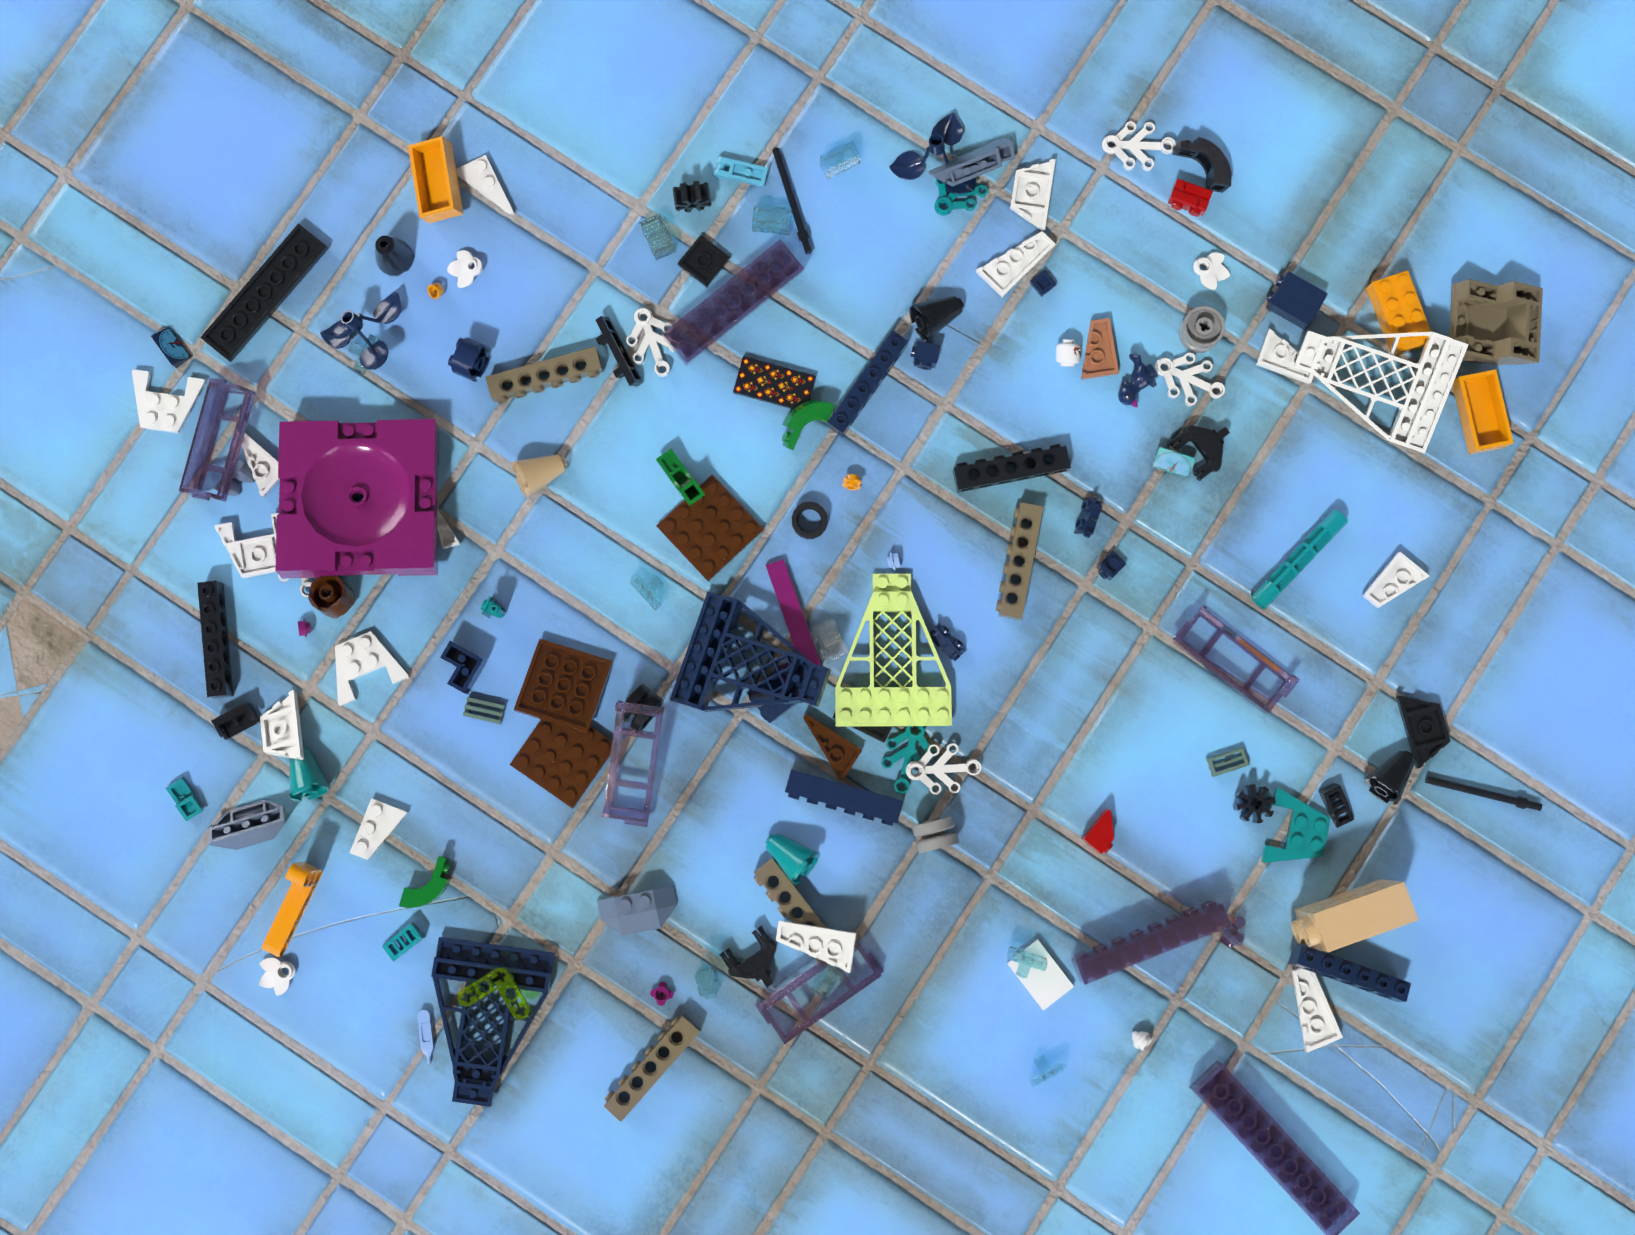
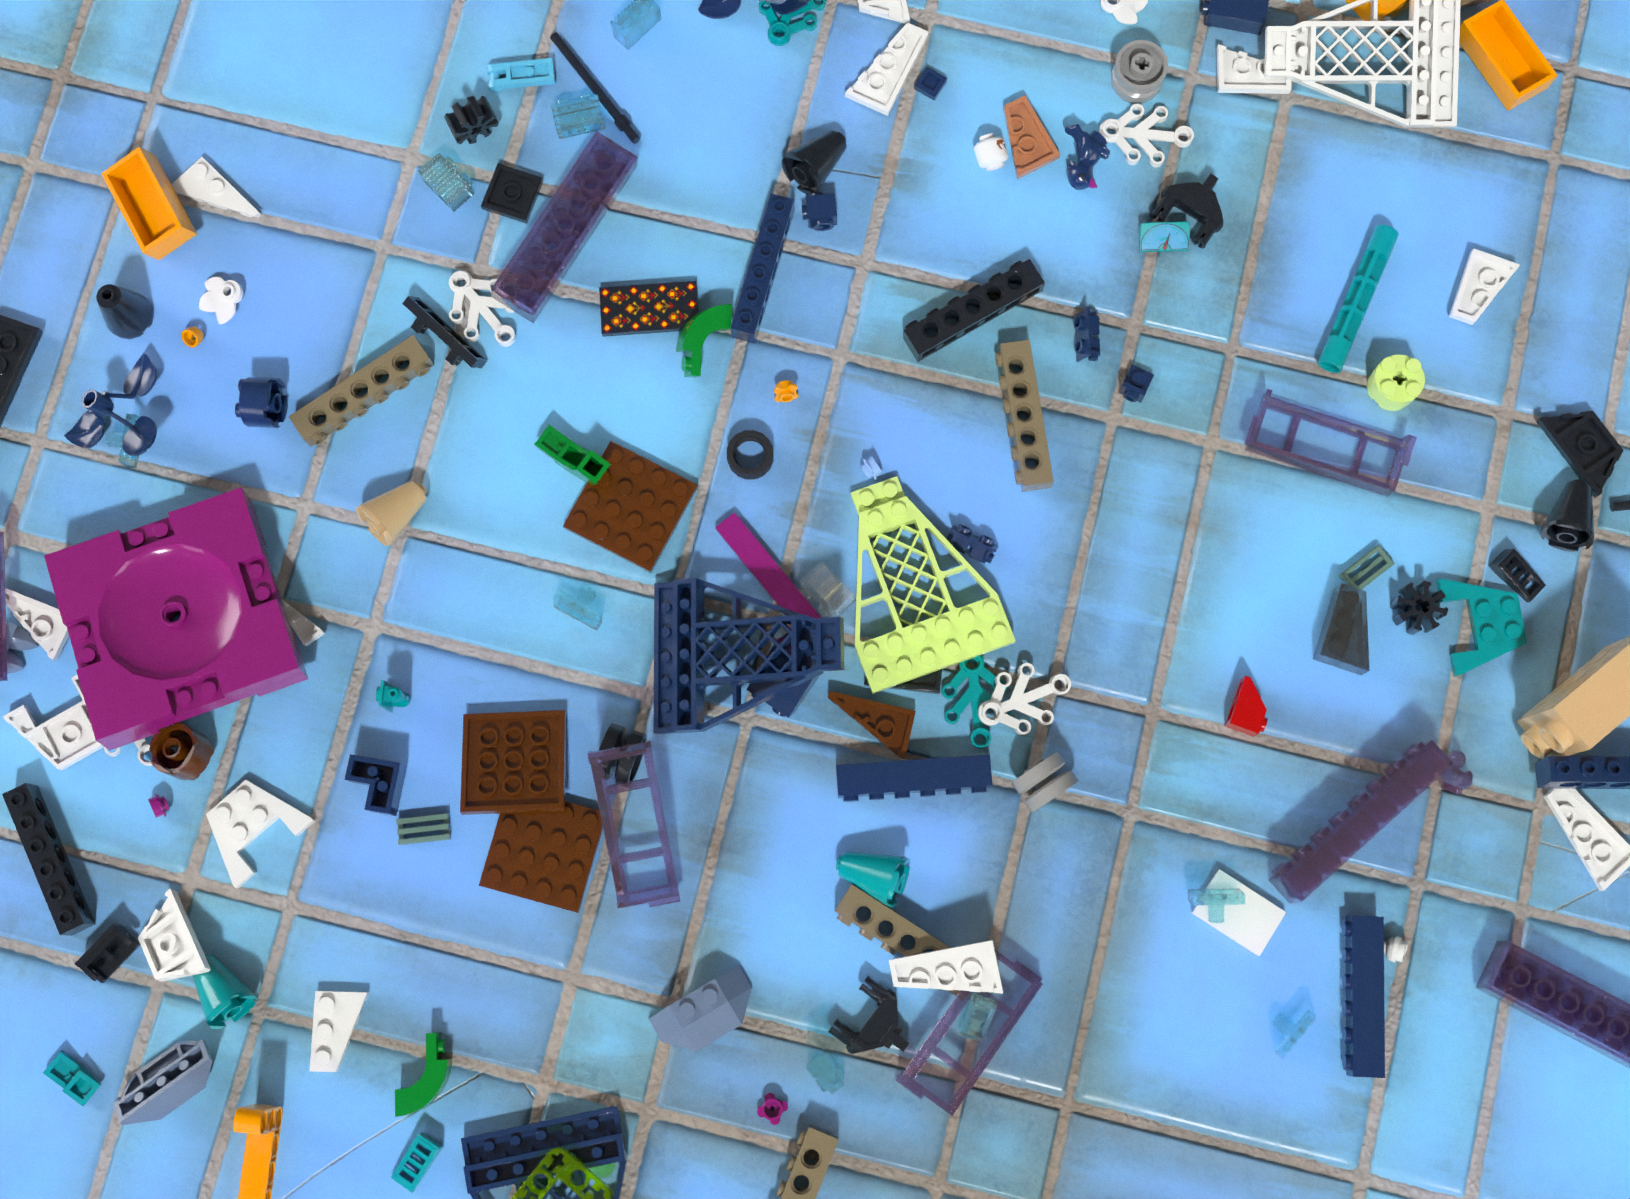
camera: 20 degrees left, 5 degrees down
none -> clear smoke wedge [1313,583,1370,675]
none -> dark blue brick [1342,915,1385,1078]
none -> yellowish green brick [1367,355,1425,411]

